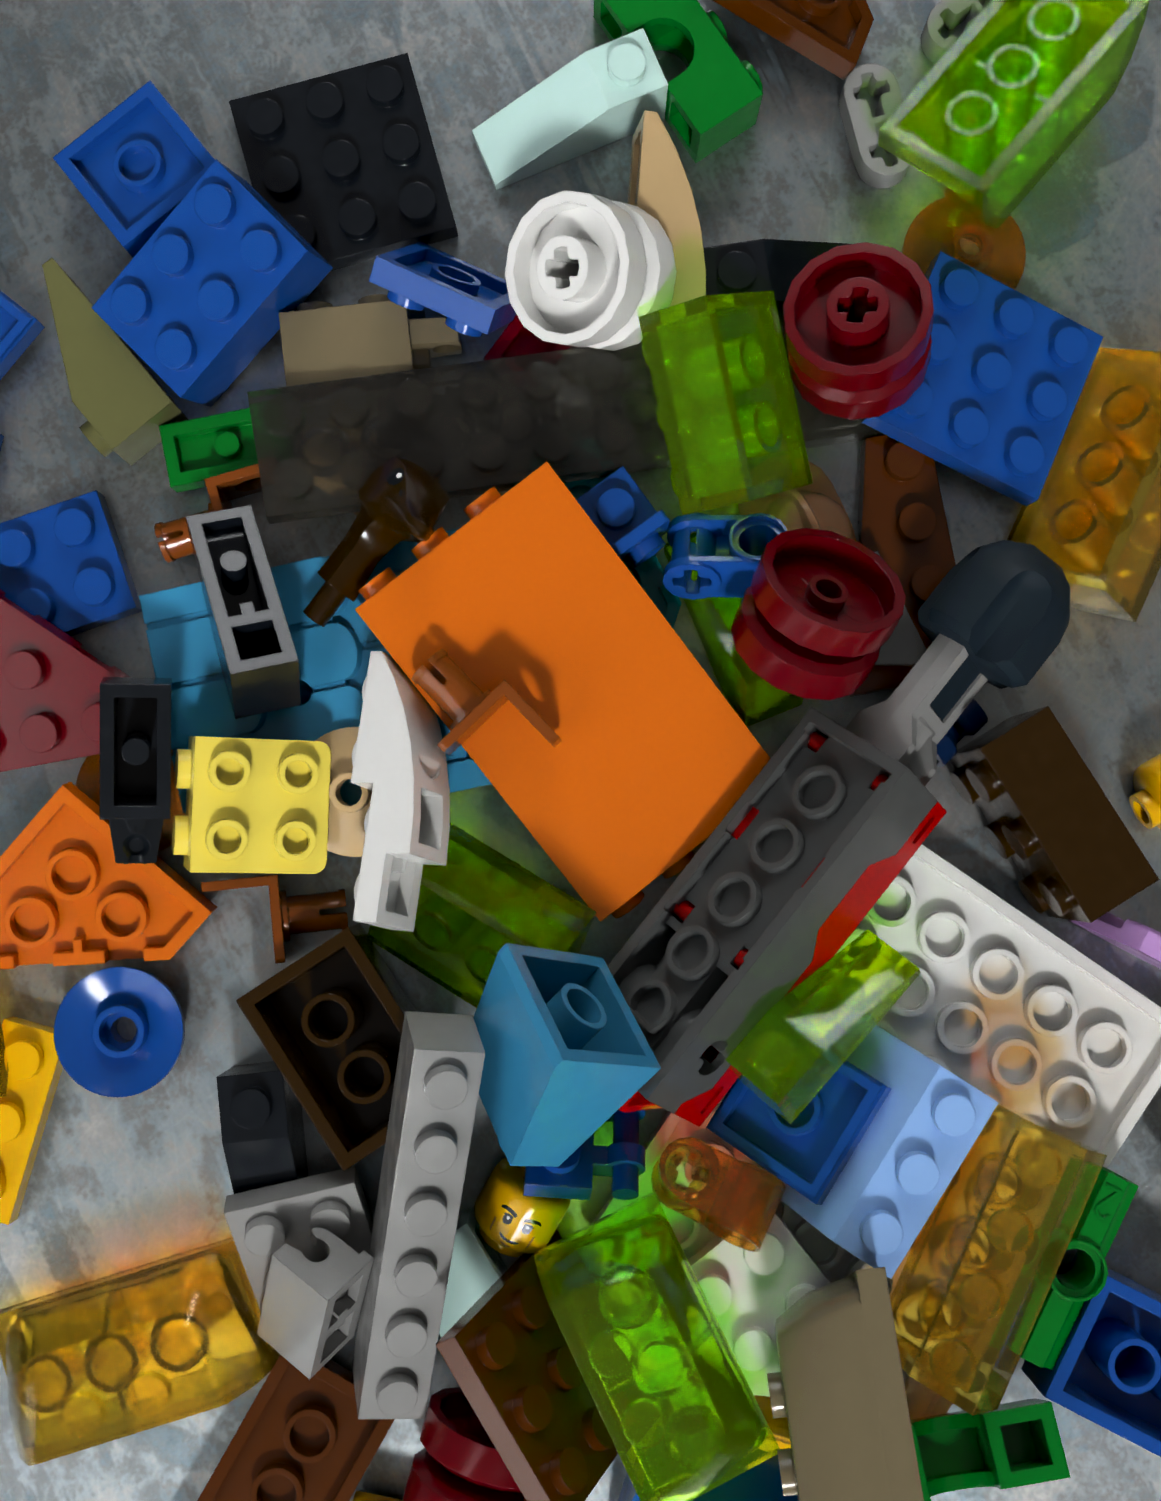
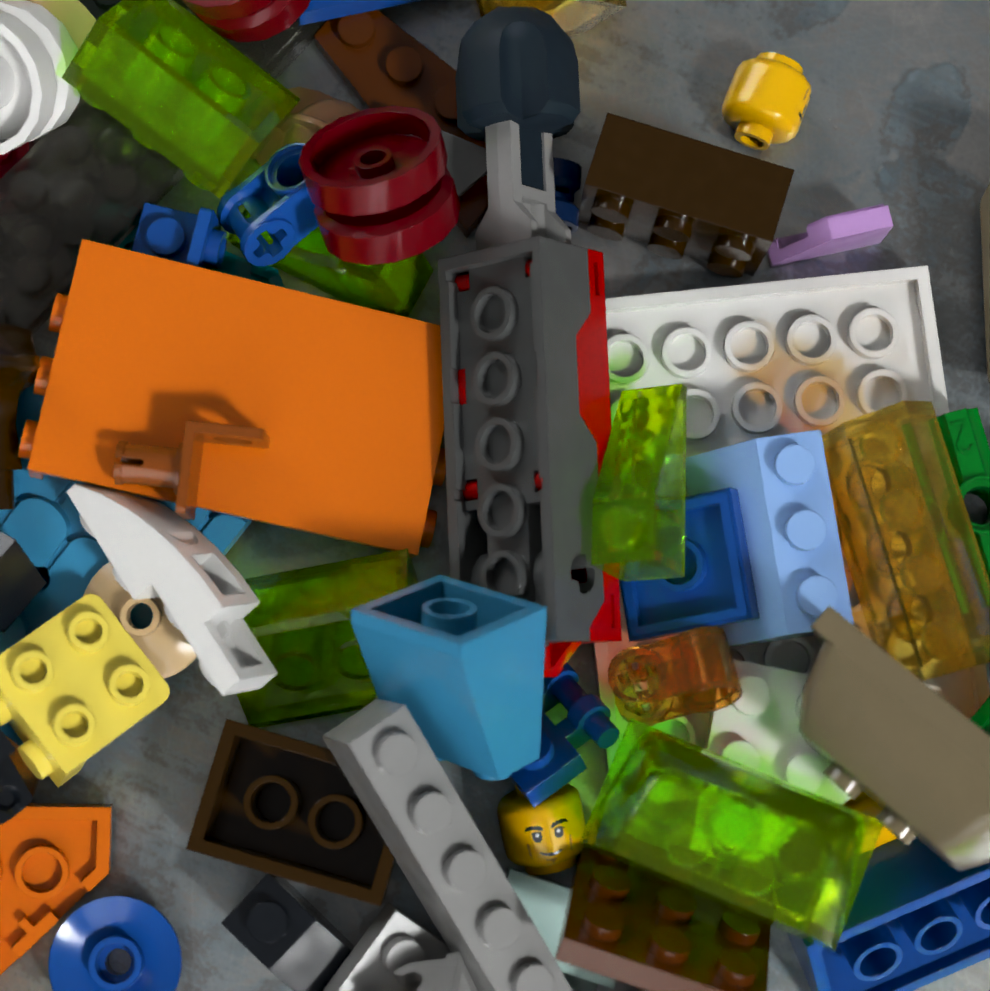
camera: 45 degrees left, 5 degrees down
dark orange bracket [201,875,348,964] -> none

